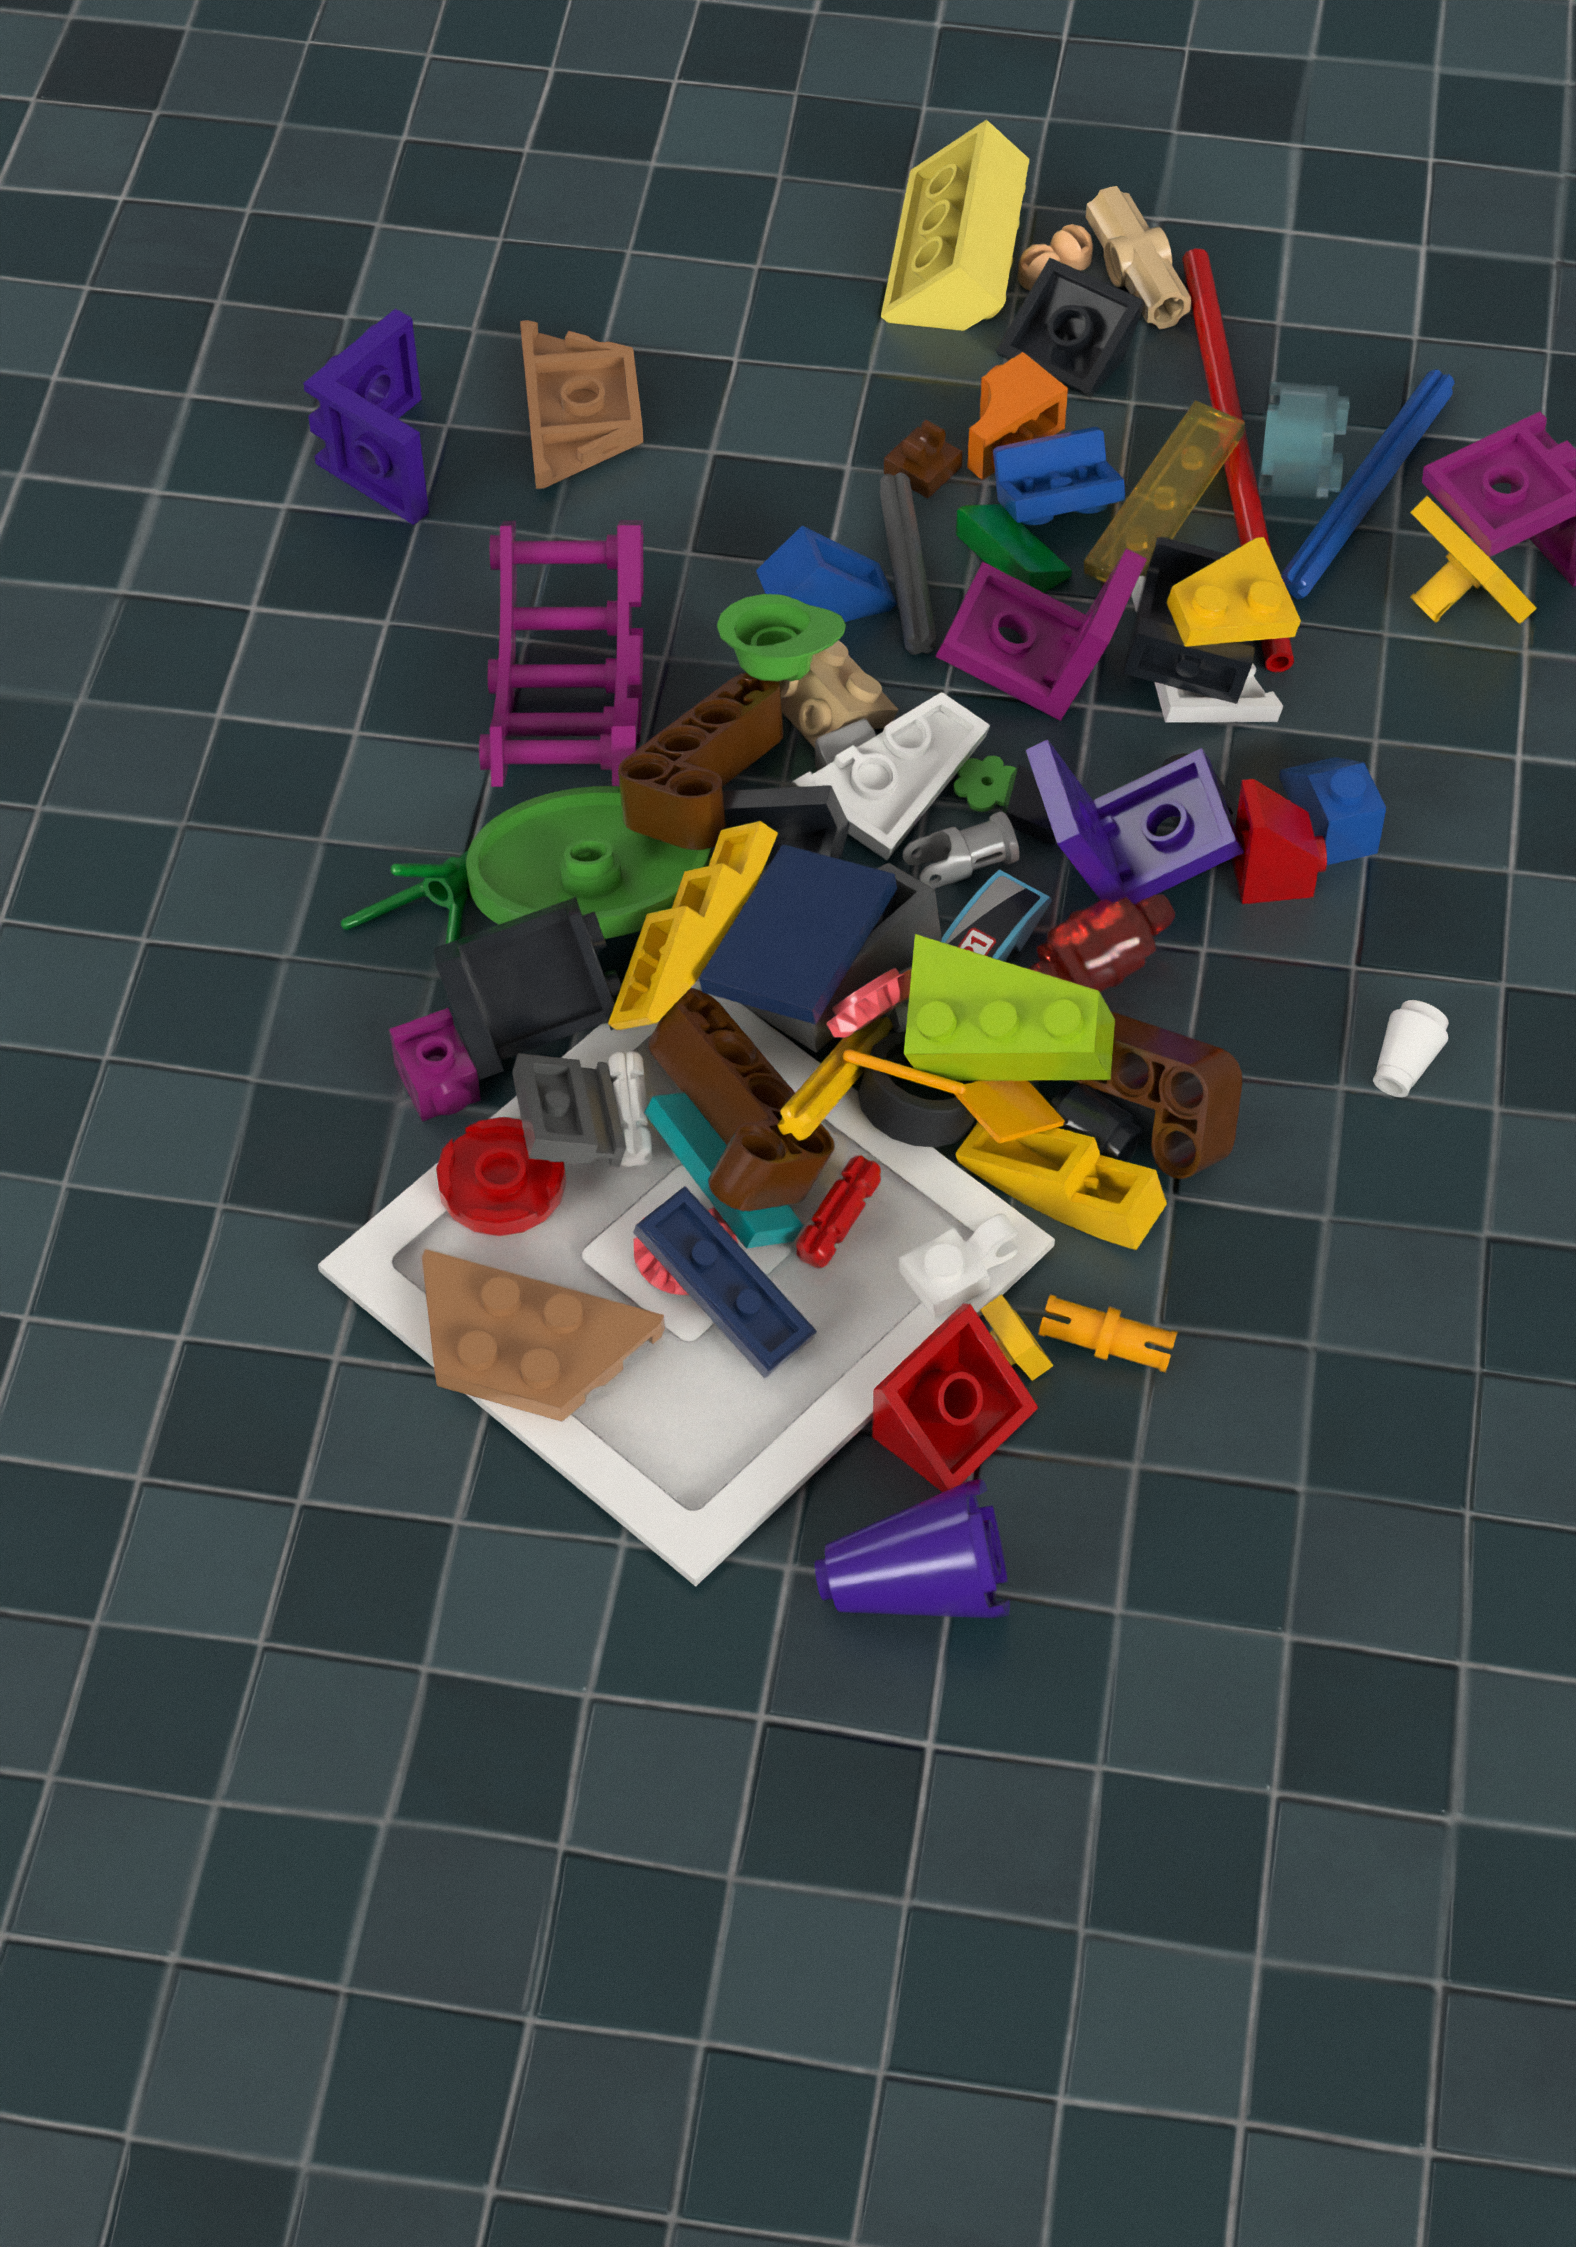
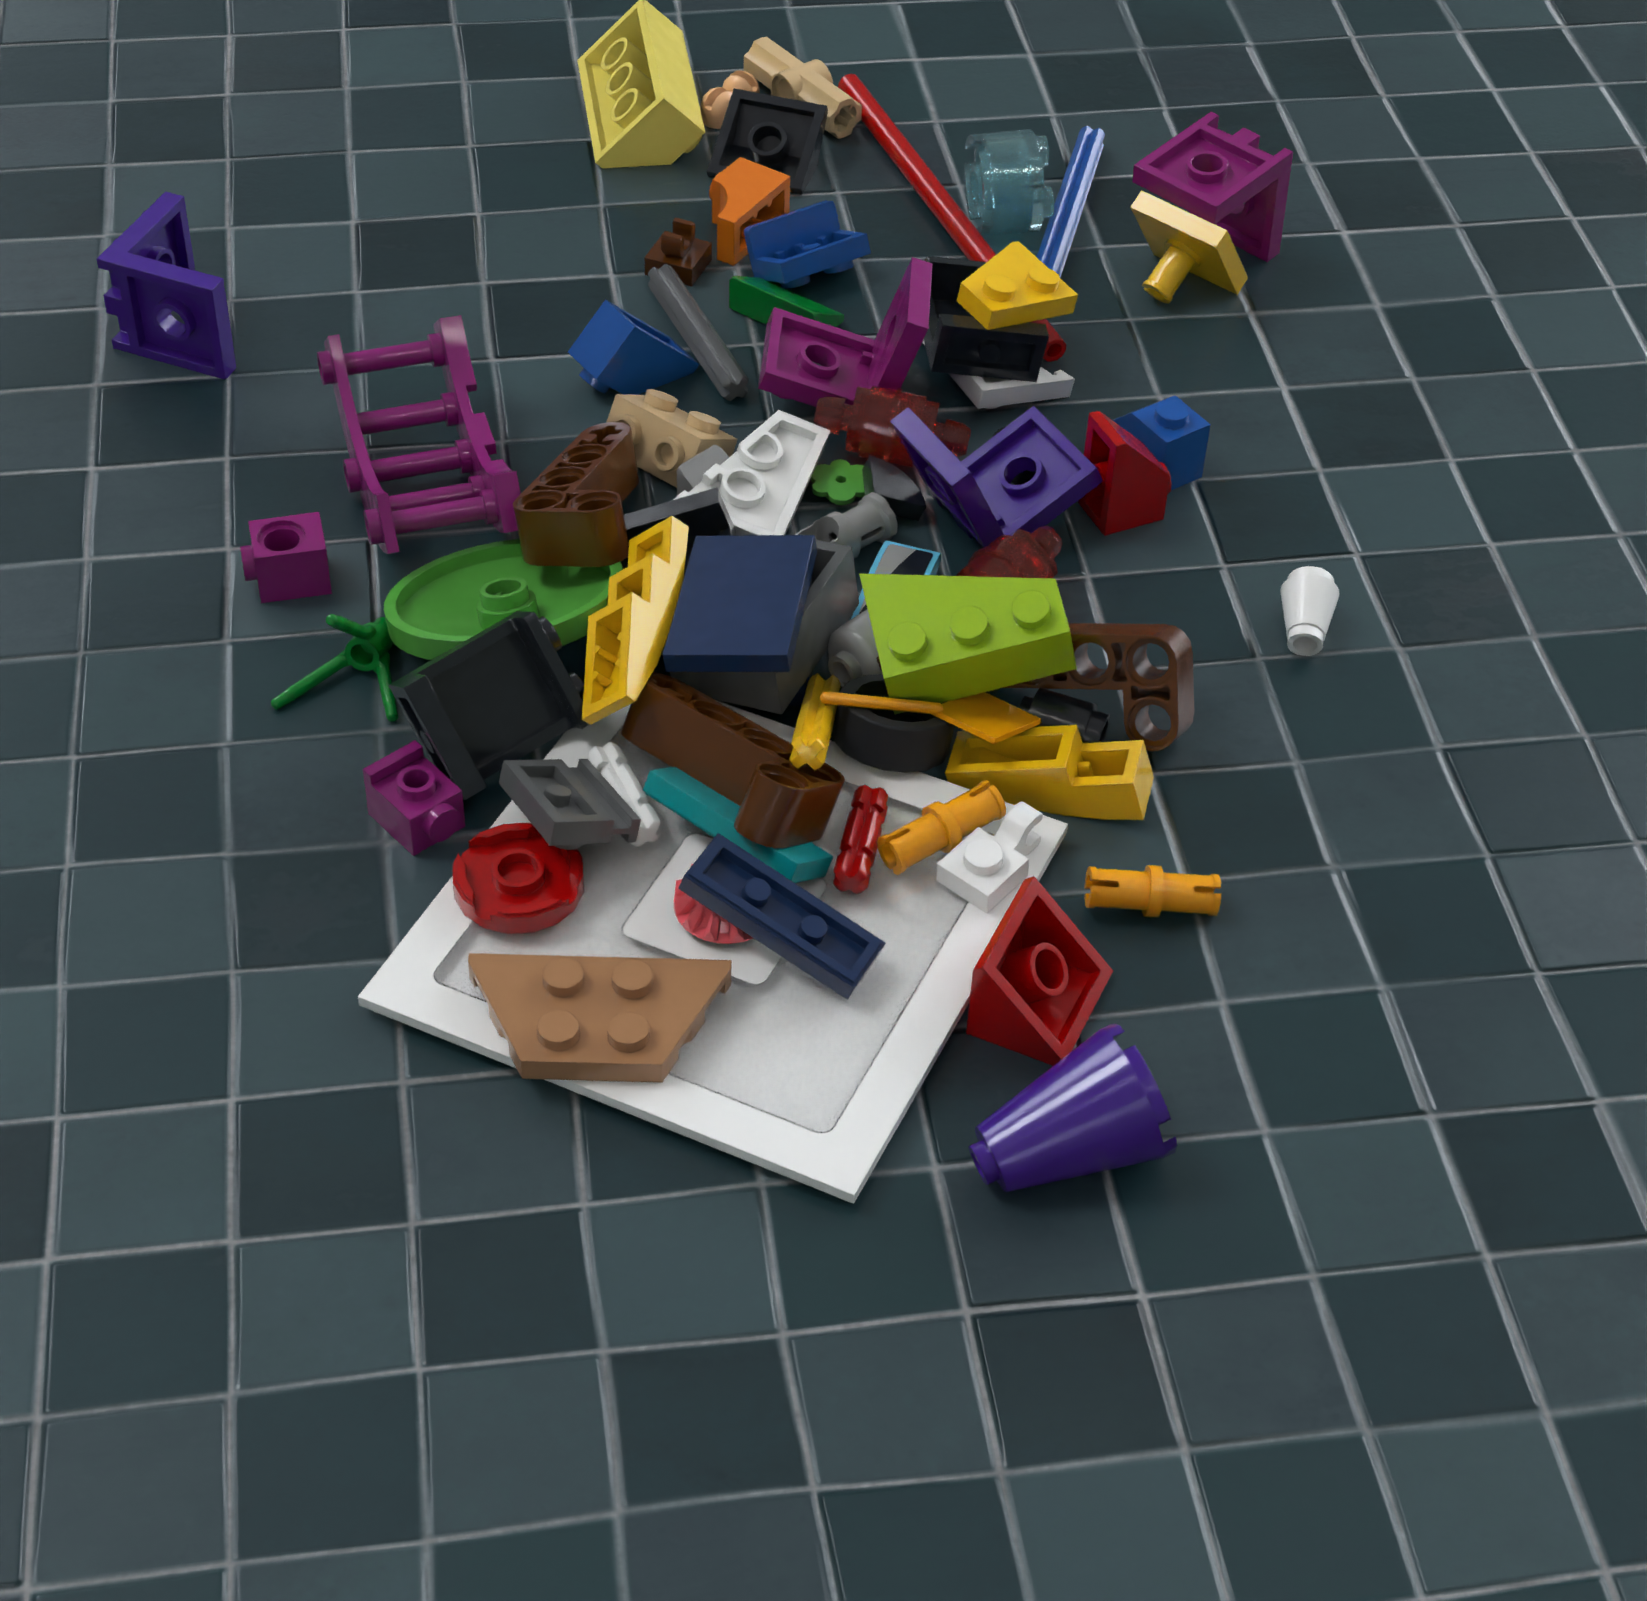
camera: 20 degrees left, 10 degrees down
medium nougat wing [520,320,643,489] -> none
bright green piece [717,594,846,681] -> none
coral gear [826,968,912,1038] -> none
yellow plate [980,1294,1053,1381] -> none
clear yellow tile [1084,400,1245,582] -> none
none -> magenta brick [240,512,332,603]
none -> clear red piece [814,386,971,468]
none -> light orange pin [877,780,1006,875]

